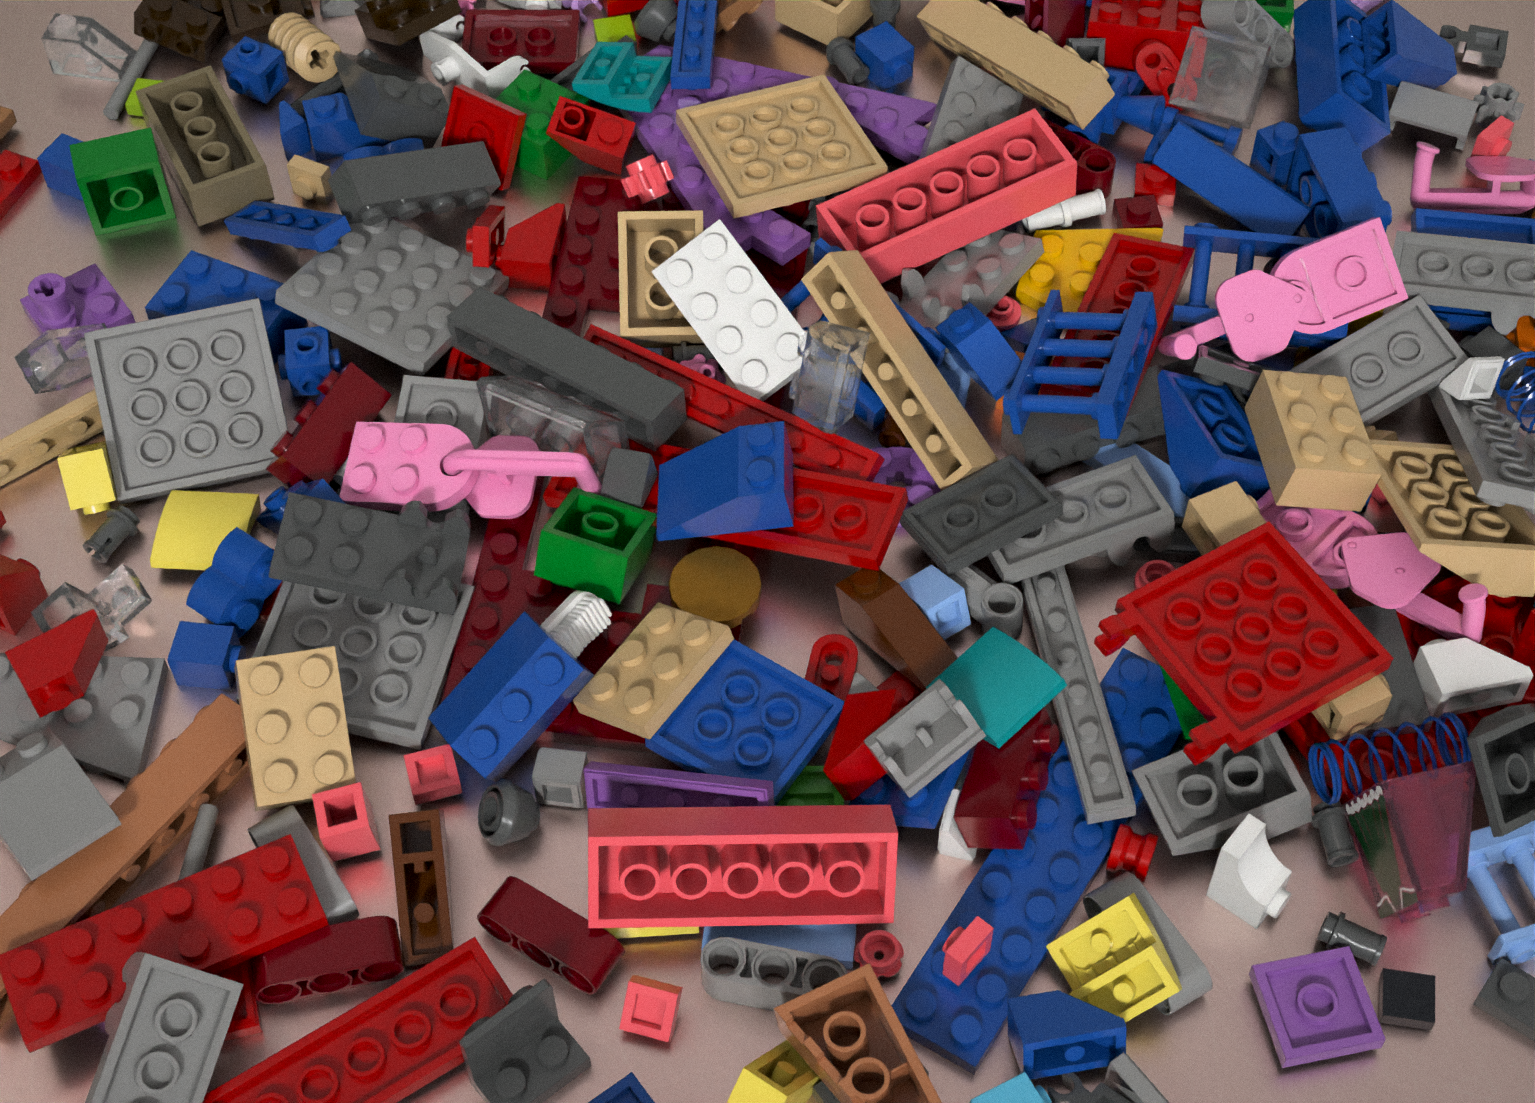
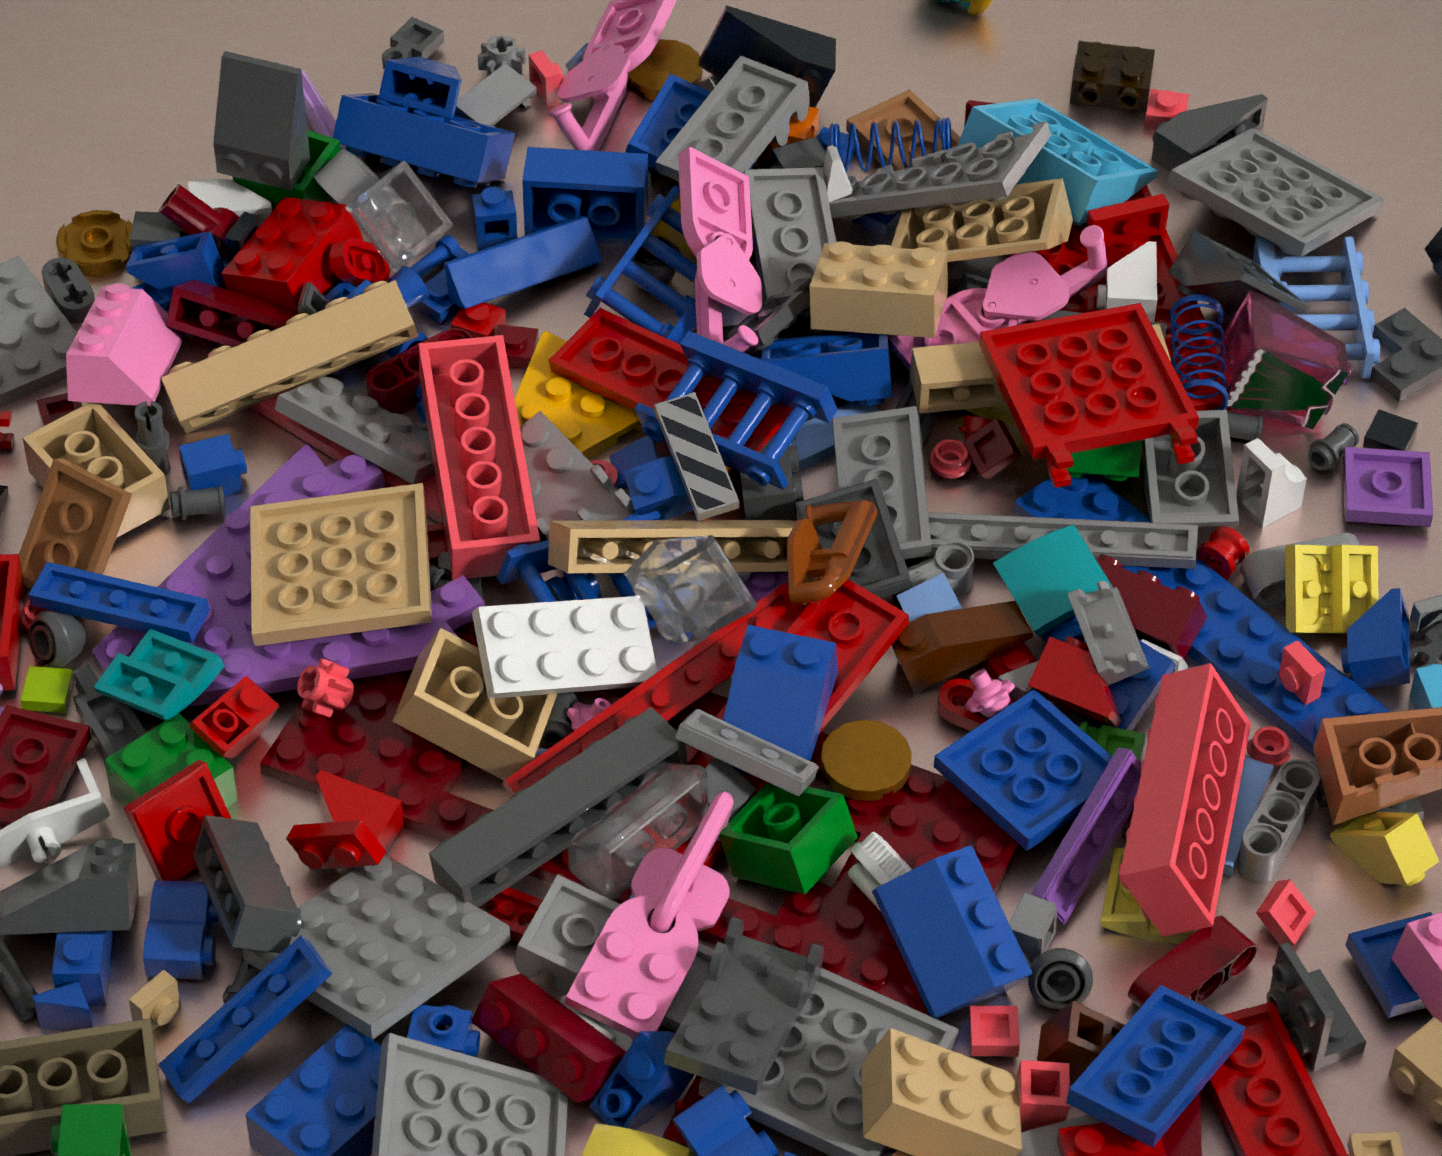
camera: 75 degrees left, 5 degrees down
tan plate [573,602,734,740] -> none
none -> light grey tile [654,392,739,521]
none -> light grey tile [675,709,819,796]
none -> dark orange piece [787,500,878,607]
none -> bright pink plant [965,669,1015,717]
none -> blue plate [1066,985,1245,1148]

